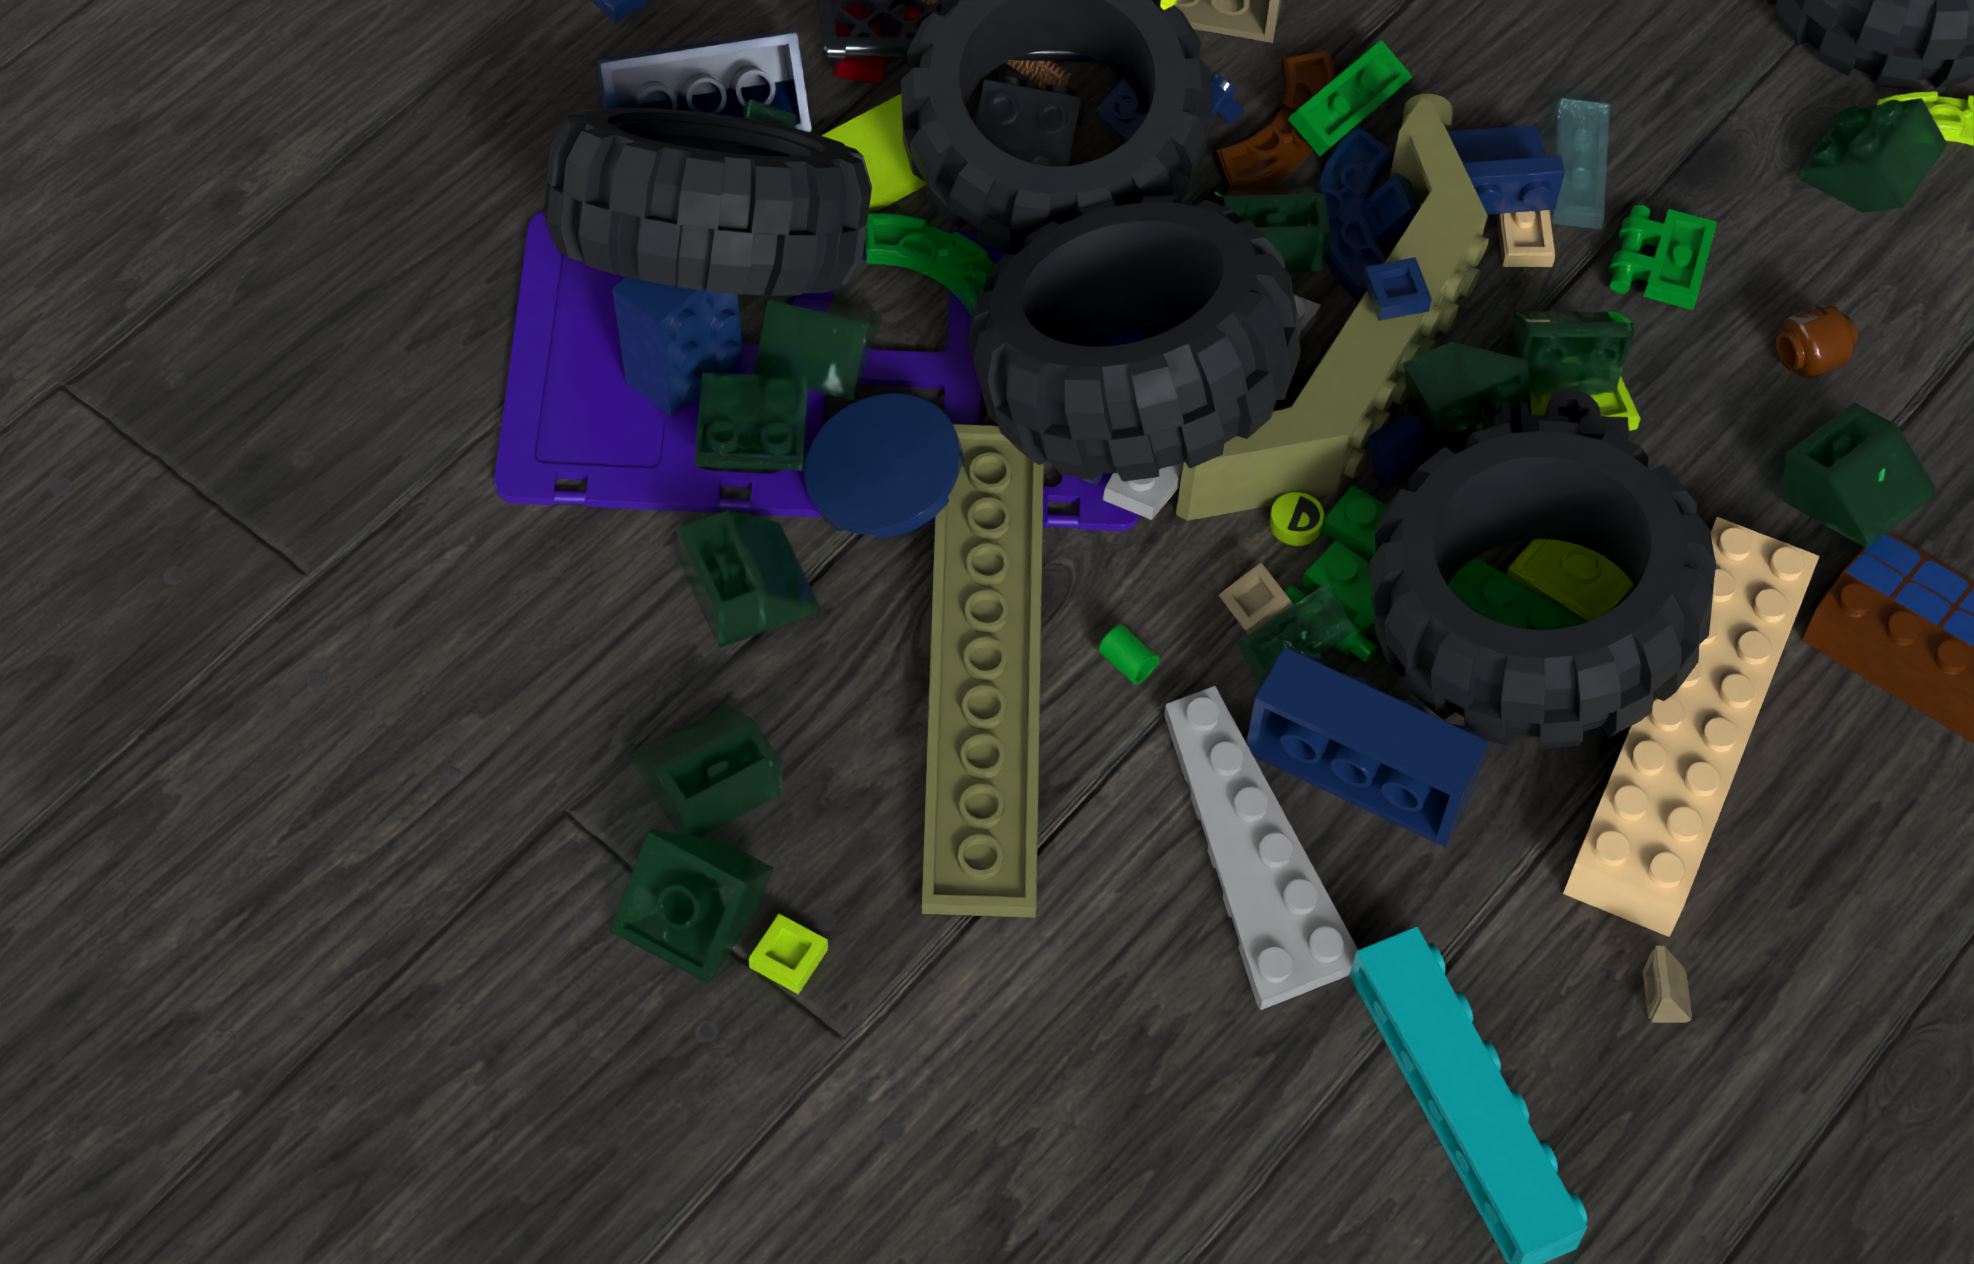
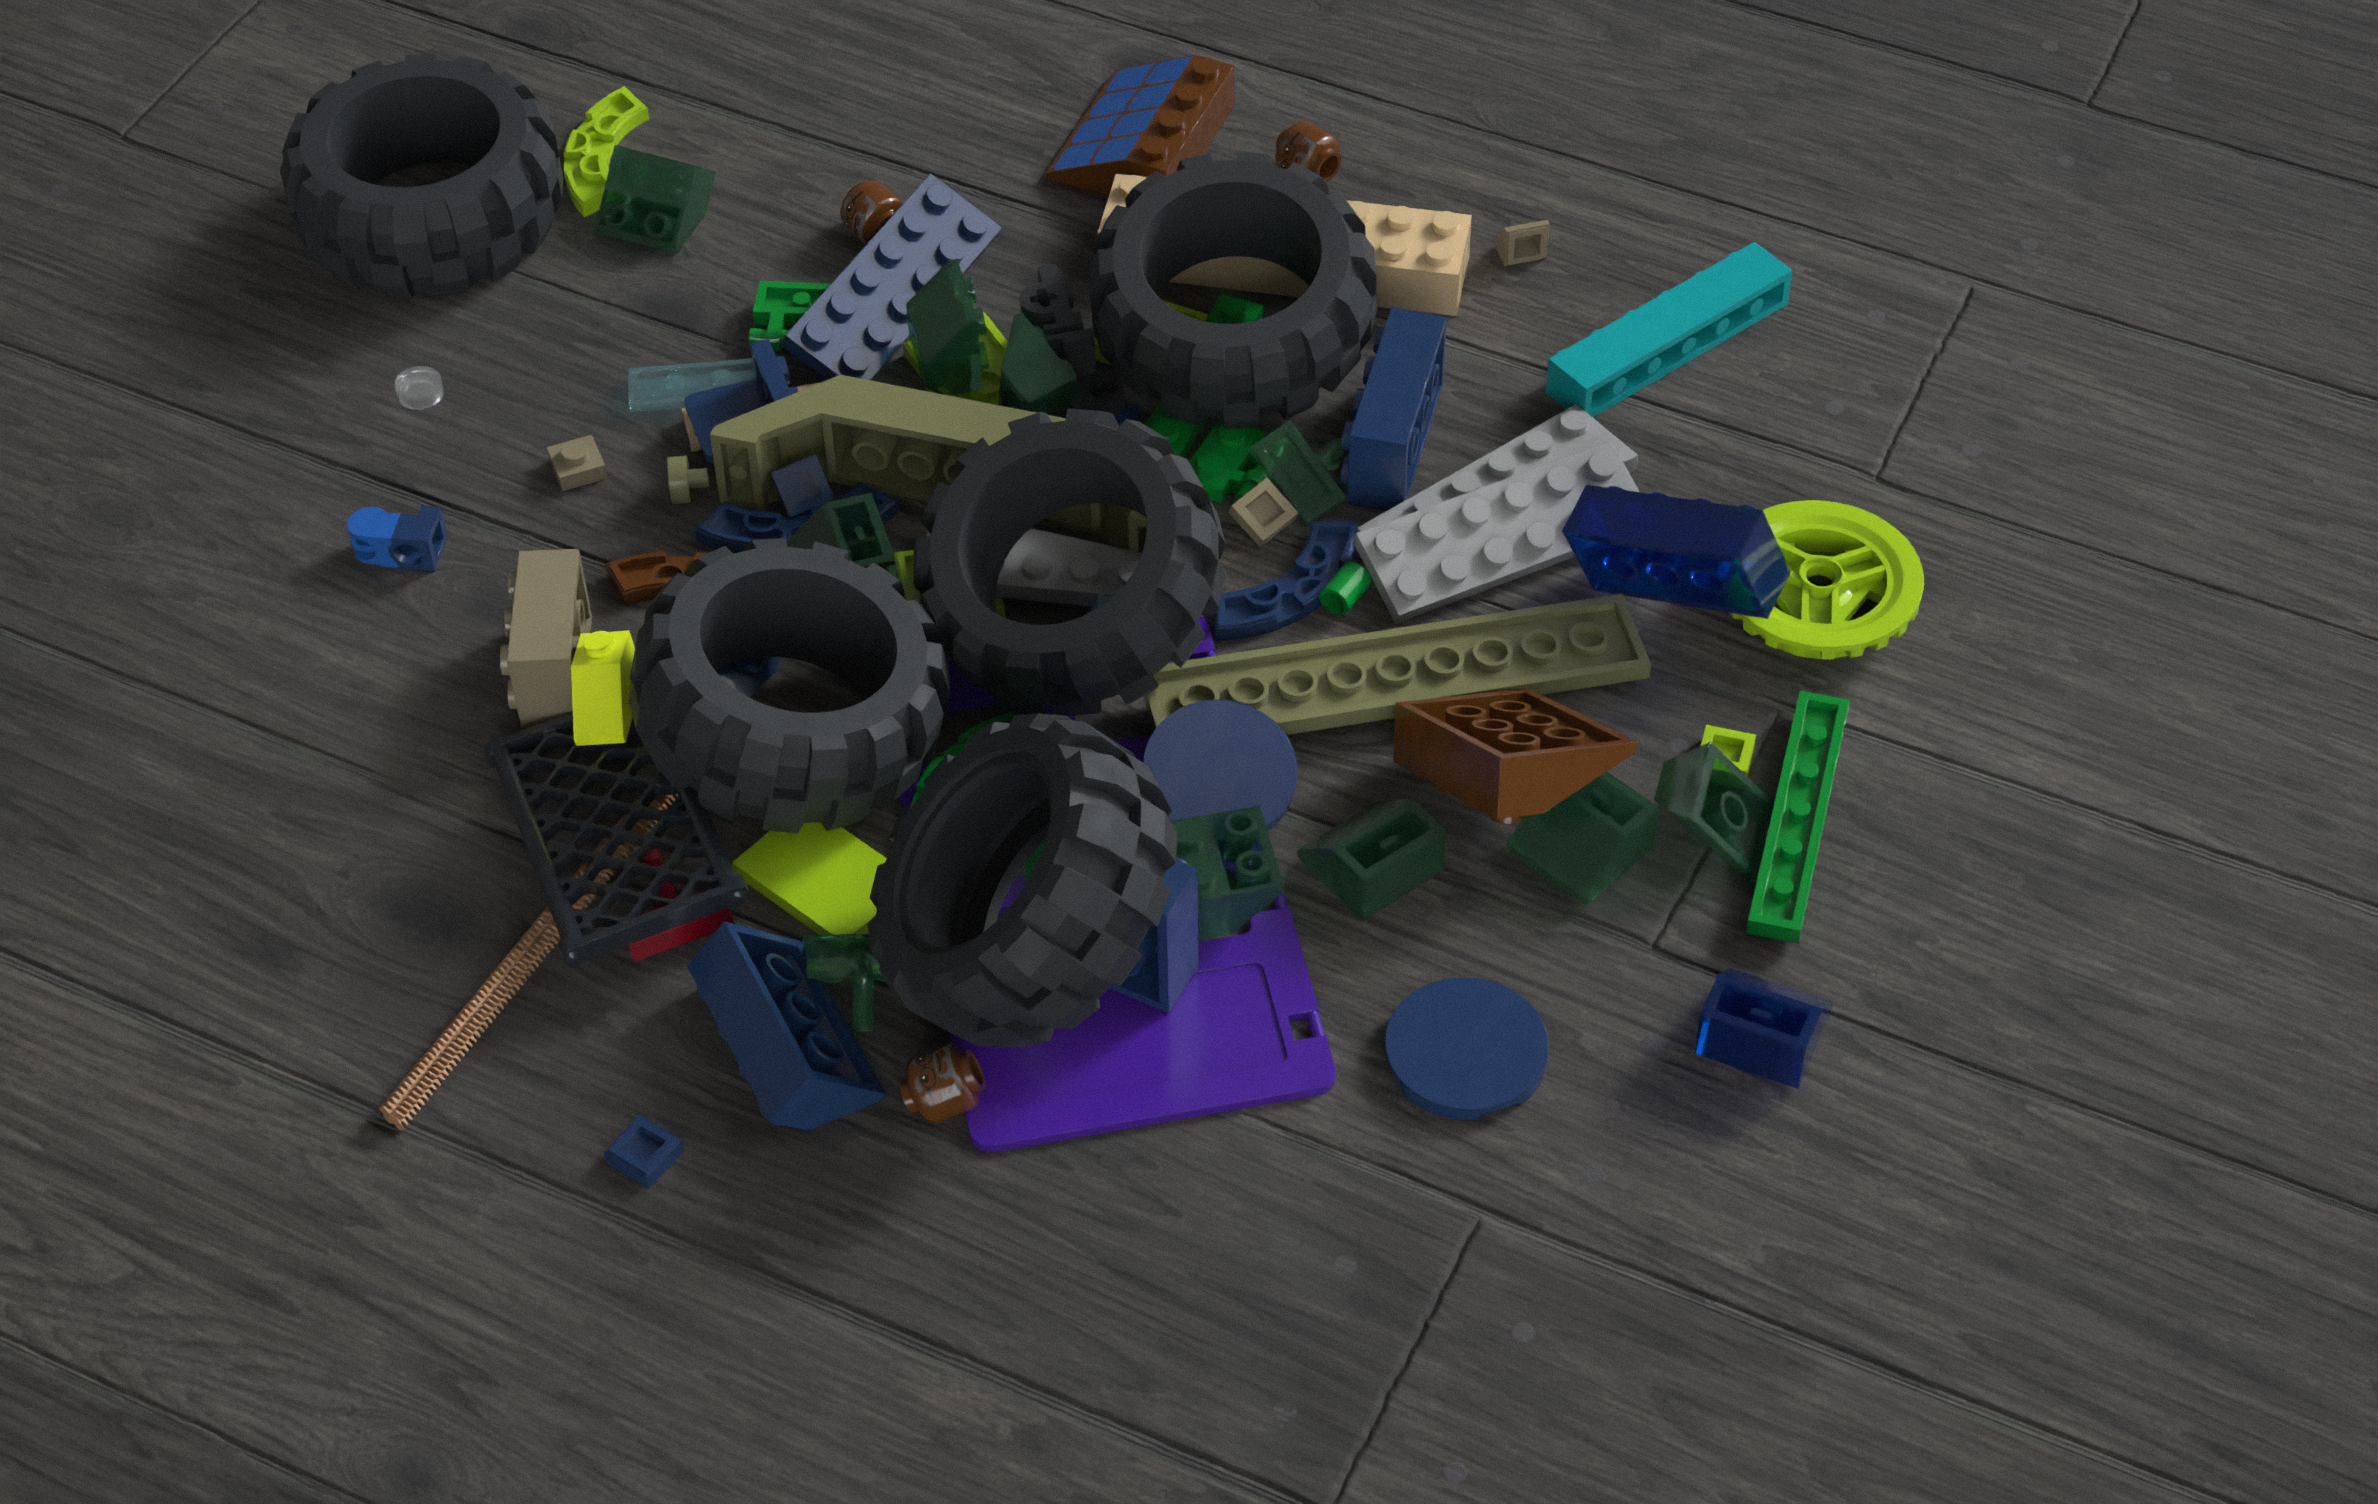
camera: 100 degrees left, 10 degrees down
green plate [1288,40,1413,156] -> none
dark blue plate [1363,257,1432,321] -> none
clear green slope [1783,402,1936,548] -> none
none -> dark tan plate [546,435,608,491]
none -> plate [780,173,1002,381]
none -> dark blue tile [1215,521,1358,641]
none -> reddish brown head [1275,121,1341,182]
none -> light grey plate [1353,440,1655,624]
none -> dark blue tile [1385,978,1549,1120]
none -> reddish brown slope [1393,689,1637,824]
none -> clear blue brick [1562,485,1791,619]
none -> clear blue slope [1694,968,1833,1089]
none -> lime gear [1718,500,1924,660]
none -> green plate [1746,691,1850,944]

